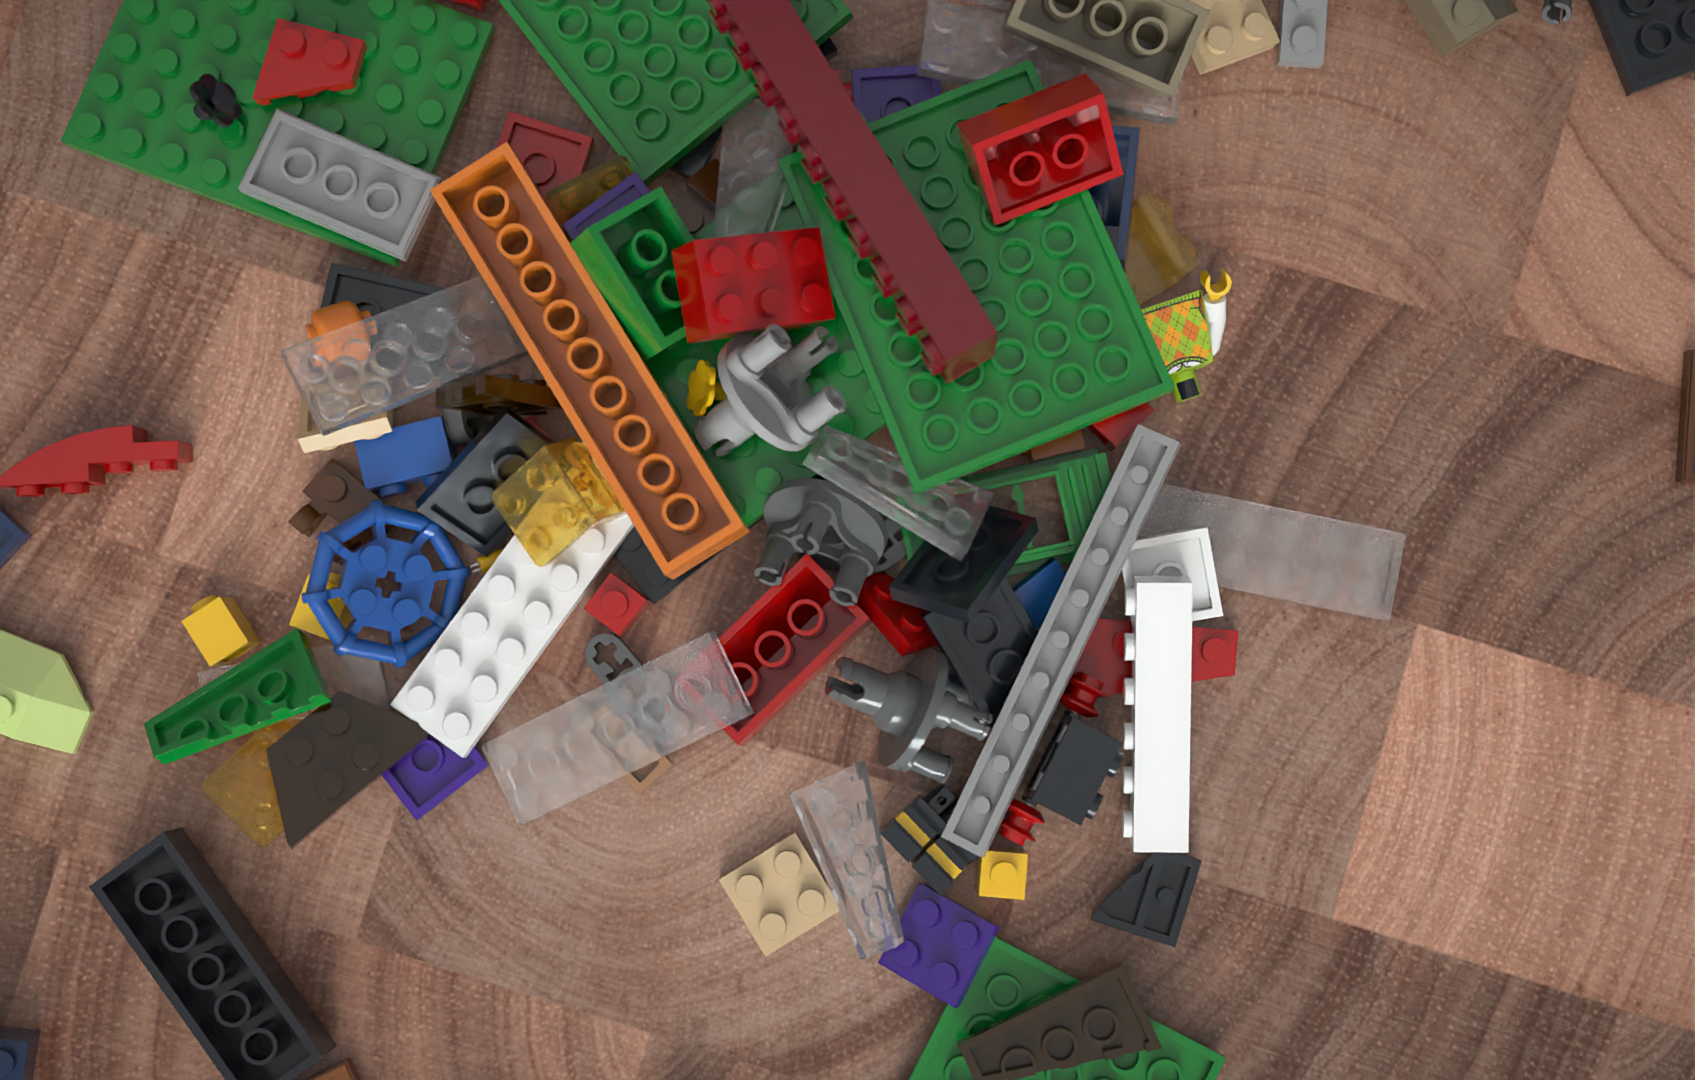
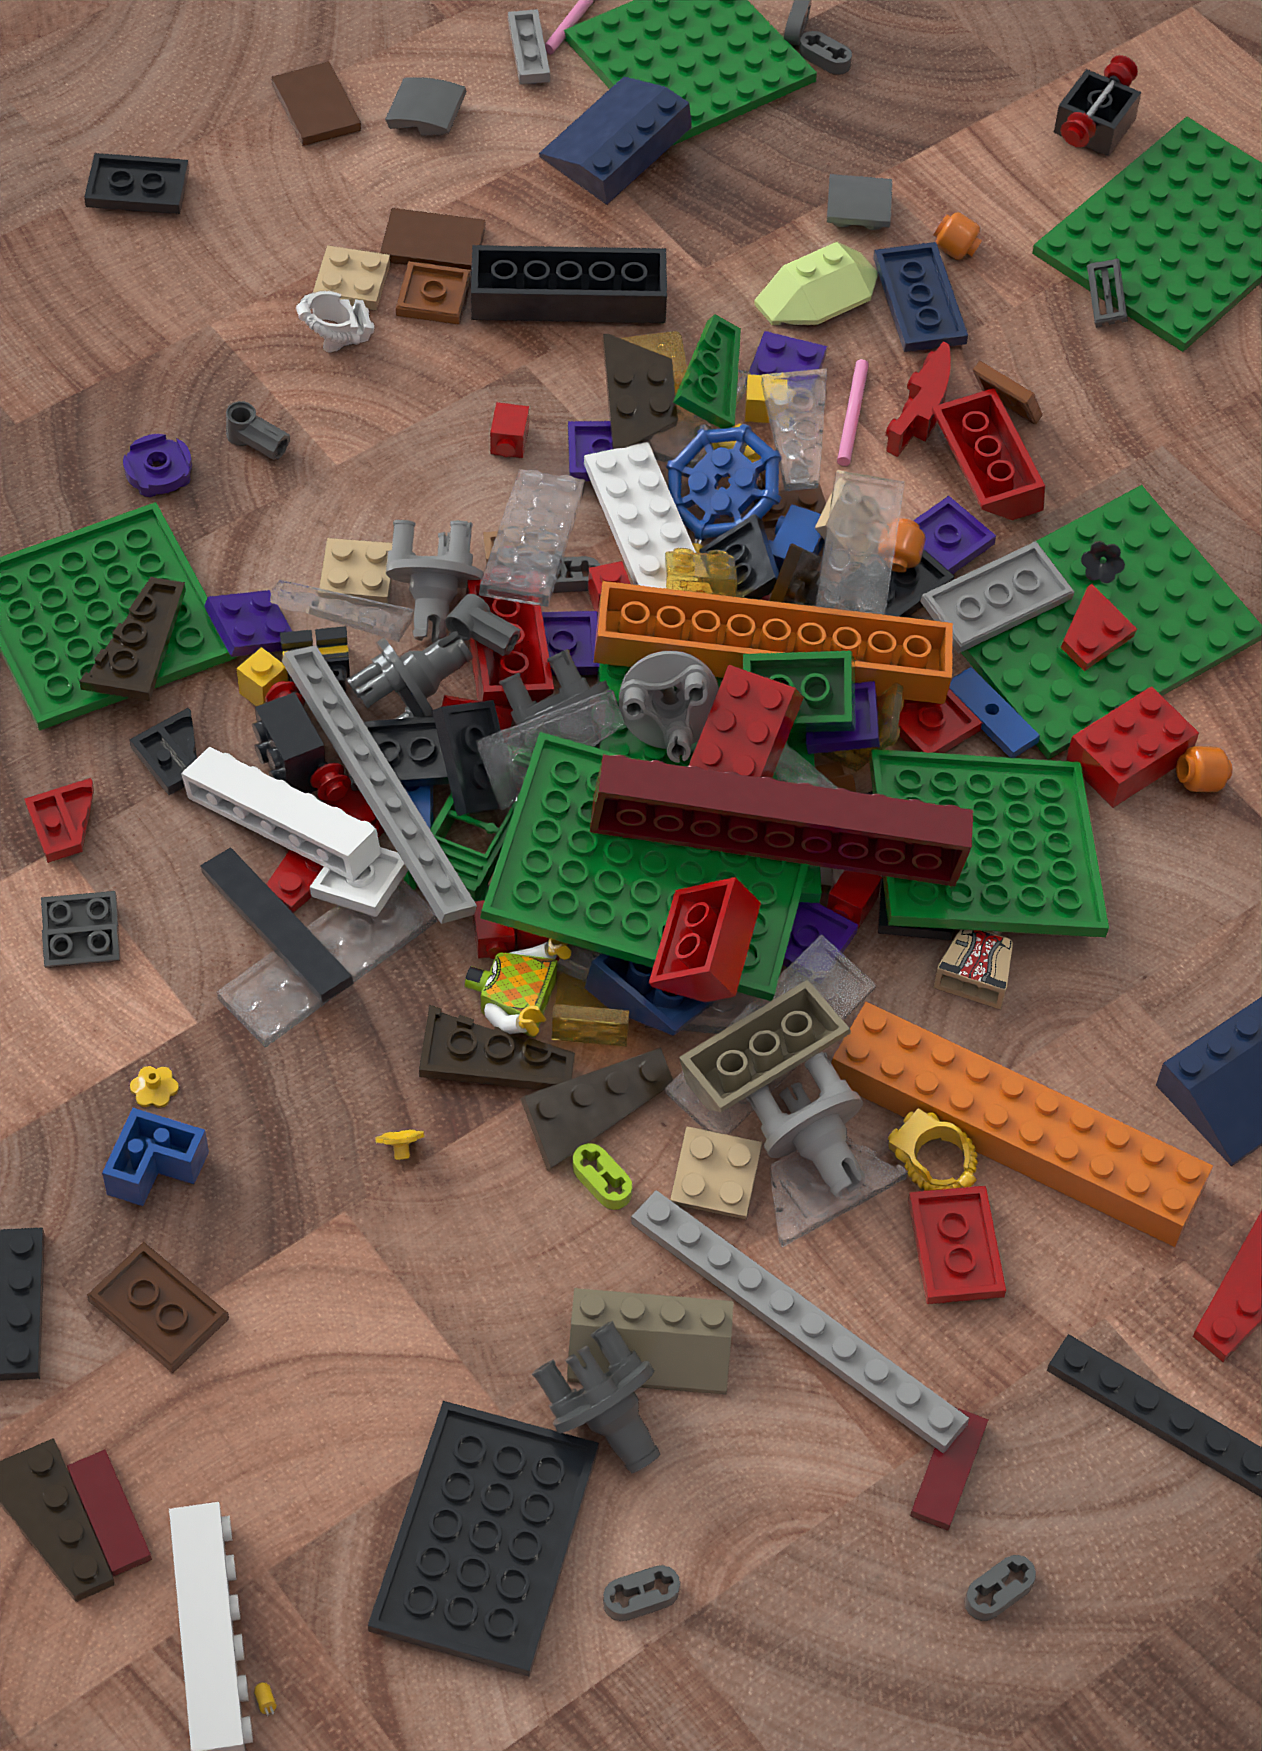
camera: 125 degrees right, 30 degrees down
none -> red wing [24,778,94,863]
none -> dark grey slope [41,891,120,968]
none -> blue brick [102,1108,209,1206]
none -> yellow plant [130,1066,179,1108]
none -> black tile [200,847,354,1003]
none -> yellow plant [375,1130,425,1160]
none -> light grey piece [386,520,483,642]
none -> dark brown wing [419,1005,575,1090]
none -> dark grey piece [445,594,521,656]
none -> red brick [490,402,529,458]
none -> dark brown wing [520,1048,674,1171]
none -> dark purple plate [542,611,599,676]
none -> lime beam [573,1143,632,1210]
none -> dark purple plate [746,331,827,401]
none -> clear wing [761,368,827,491]
none -> bright pink bar [837,359,869,466]
none -> dark purple plate [913,496,996,574]
none -> red slope [932,388,1045,520]
none -> blue tile [949,667,1040,758]
none -> dark orange tile [973,360,1043,424]

